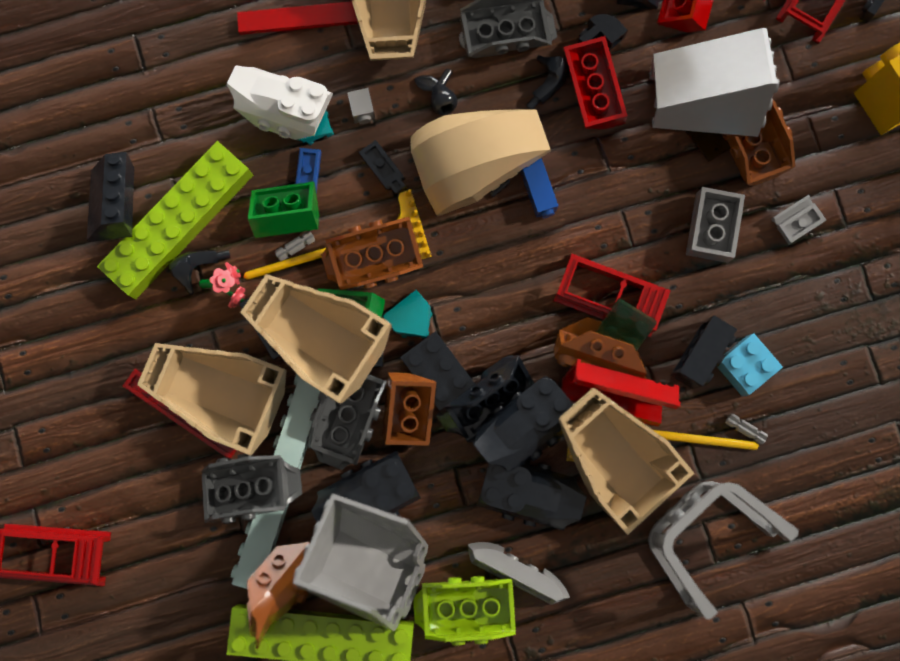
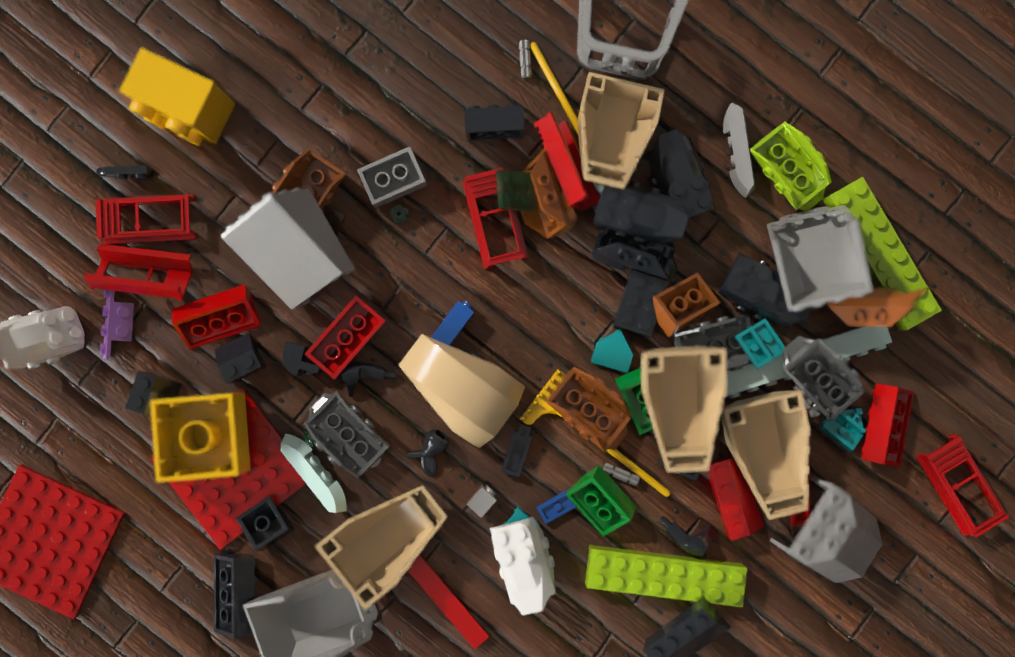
camera: 125 degrees left, 5 degrees up
coral plant [199,262,245,308] -> none
medium azure brick [717,333,783,397] -> none
light grey plate [771,195,826,245] -> none
none -> clear green plate [390,205,409,223]
none -> red slope [707,455,764,541]
none -> teal slope [735,318,785,369]
none -> light grey windscreen [770,476,883,583]
none -> teal slope [820,408,866,451]
none -> red slope [861,384,914,467]

